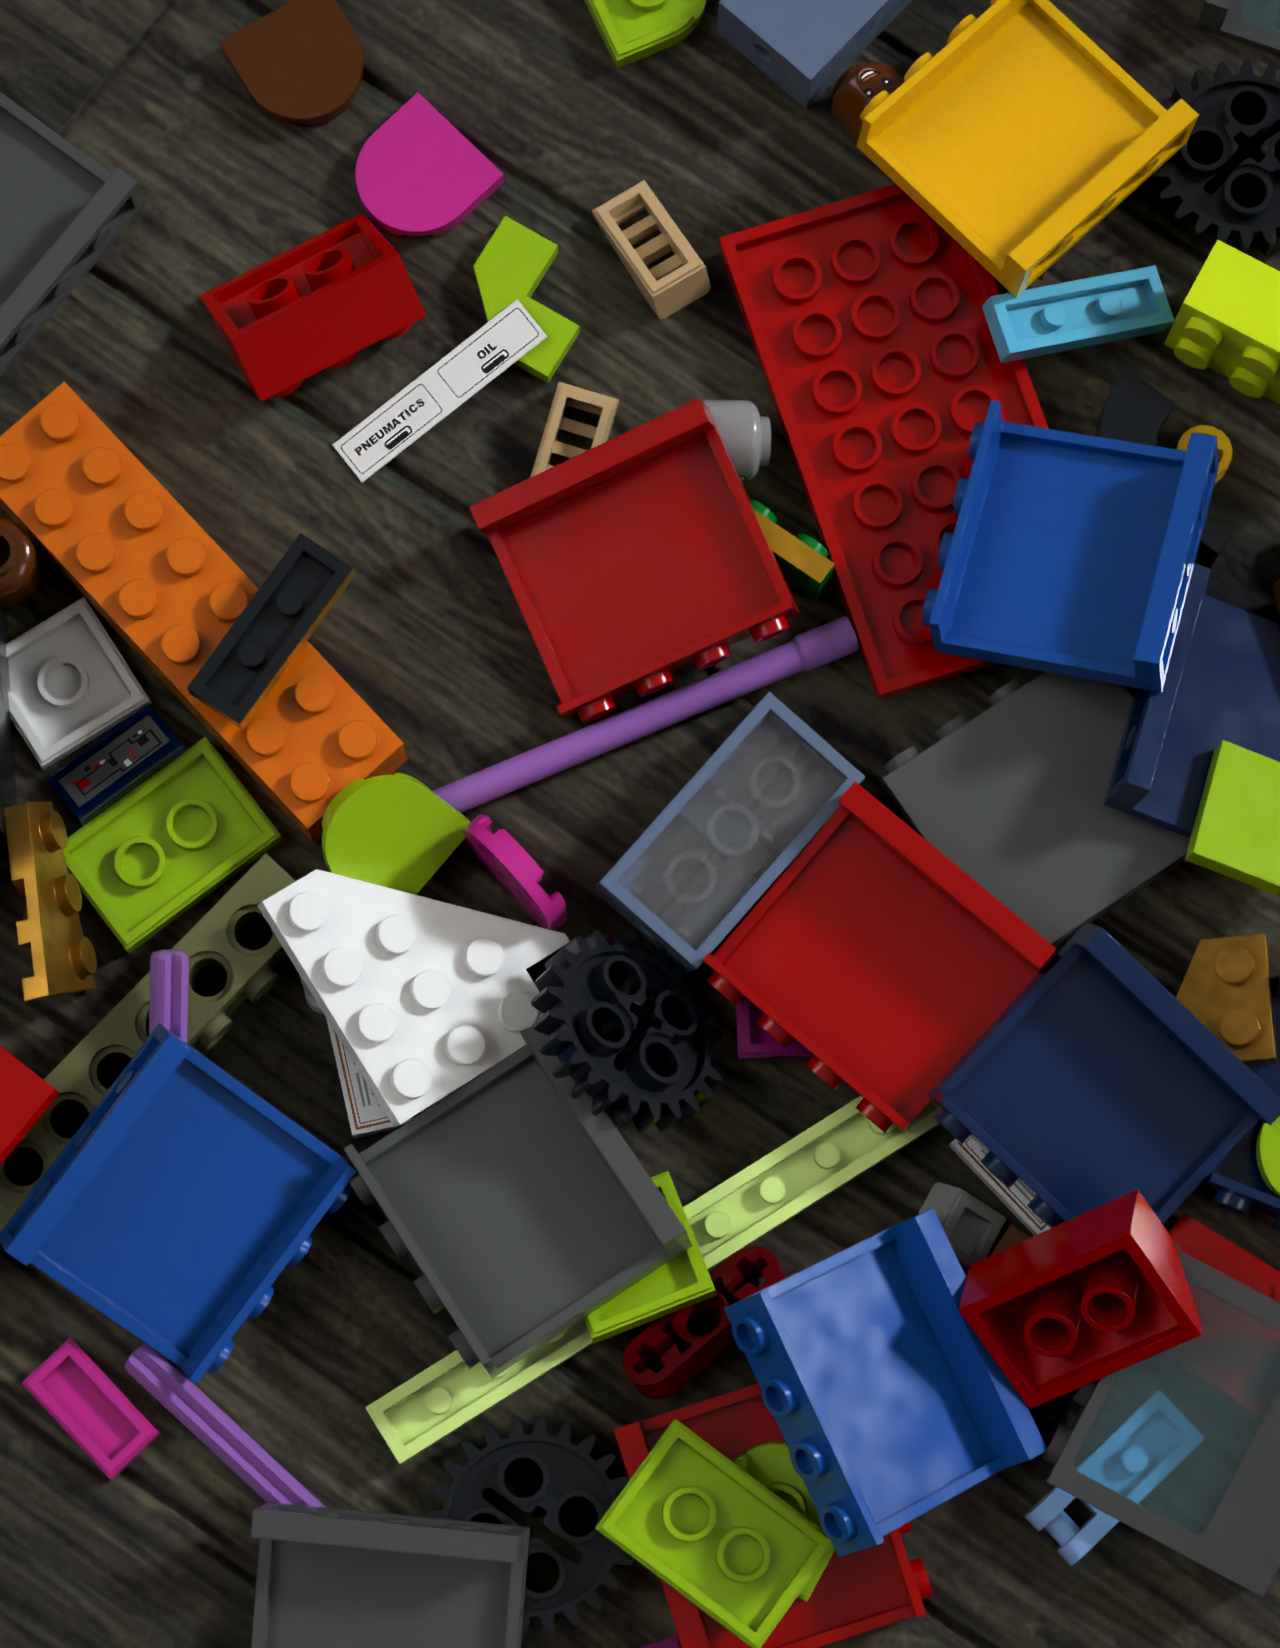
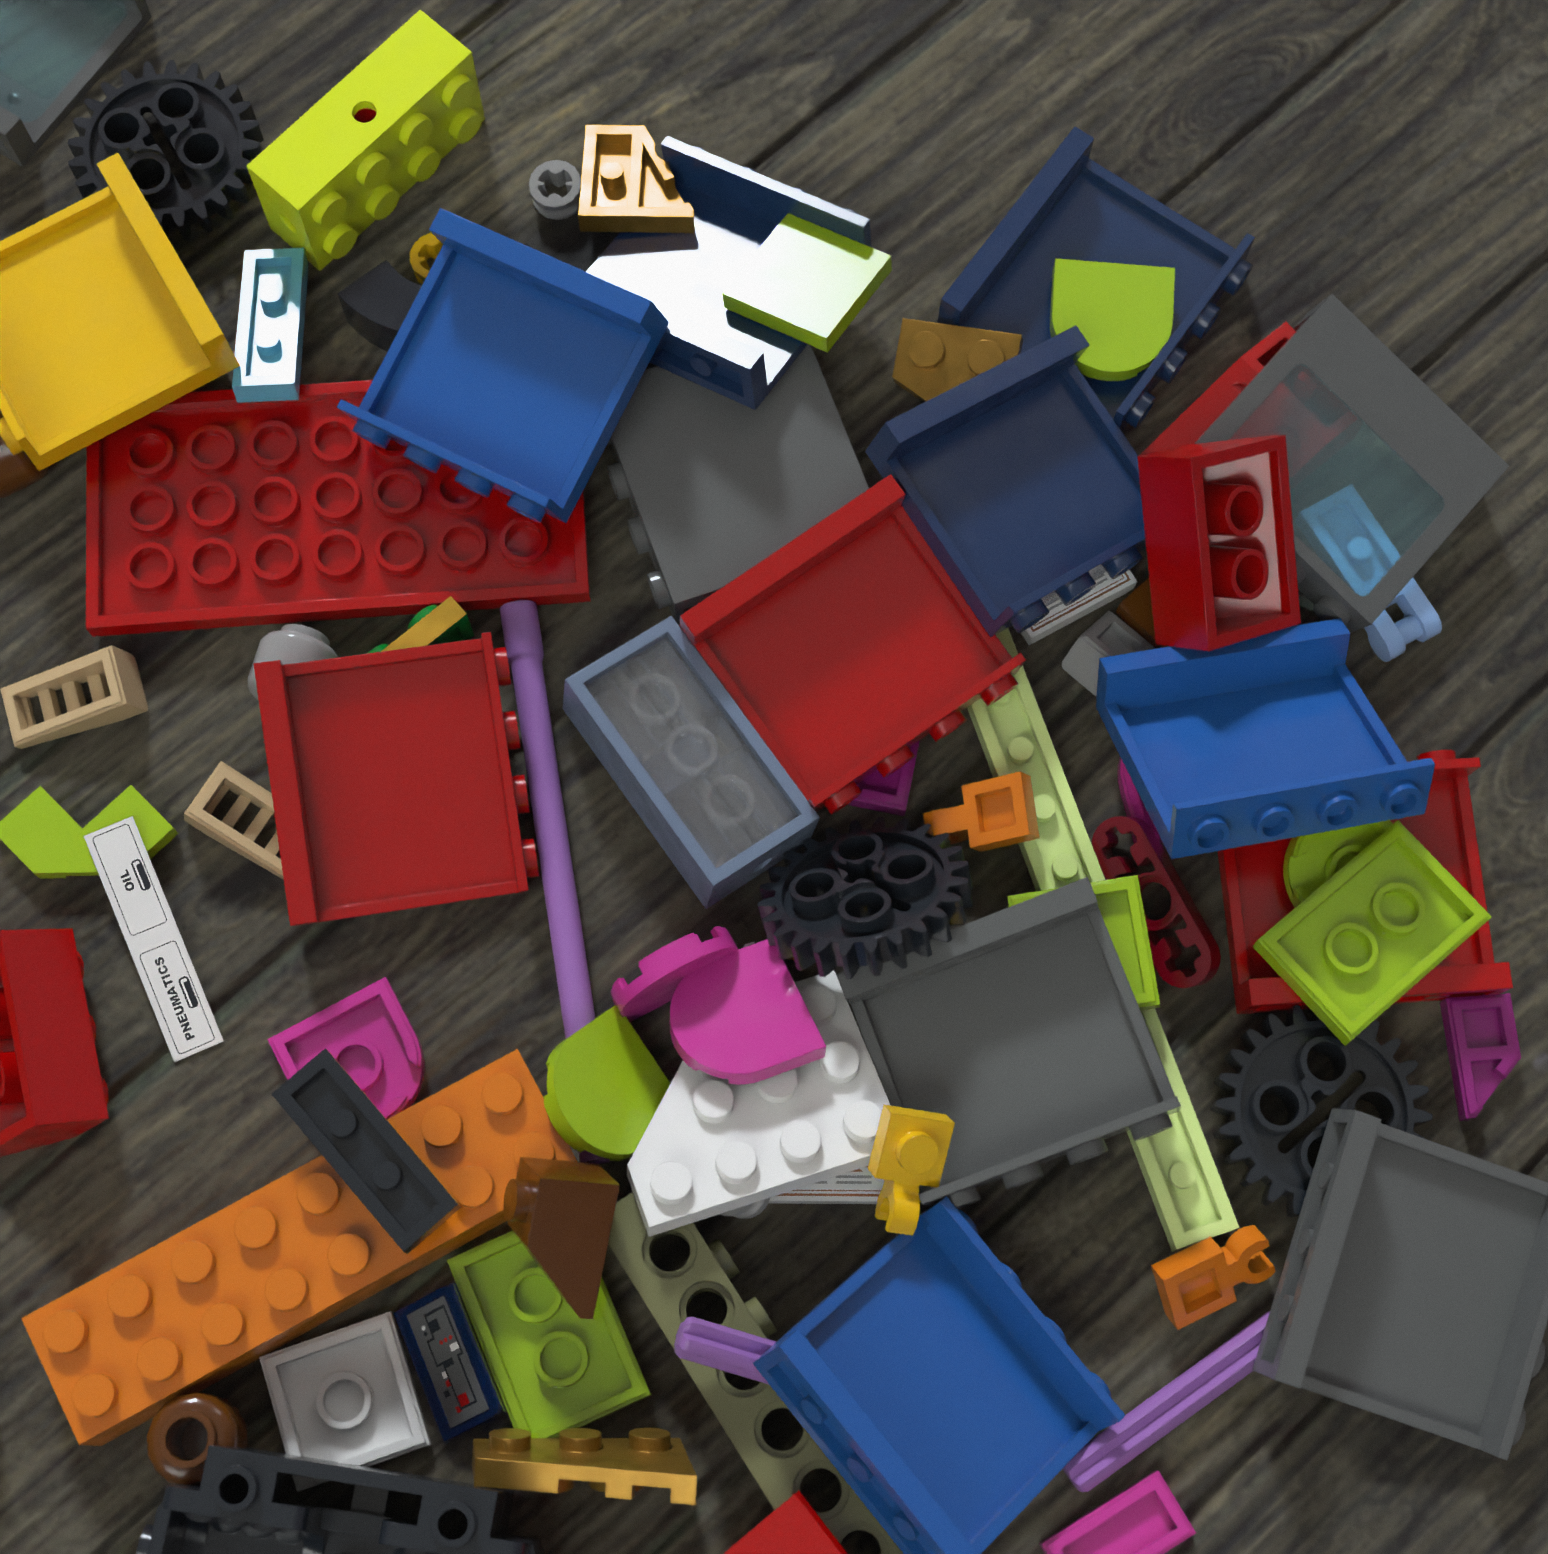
camera: 75 degrees left, 5 degrees down
none -> dark pink tile [267,977,425,1119]
none -> reddish brown slope [503,1157,620,1319]
none -> dark pink tile [670,939,826,1085]
none -> yellow plate [868,1104,955,1236]
none -> orange plate [923,771,1040,852]
none -> orange plate [1151,1225,1276,1330]

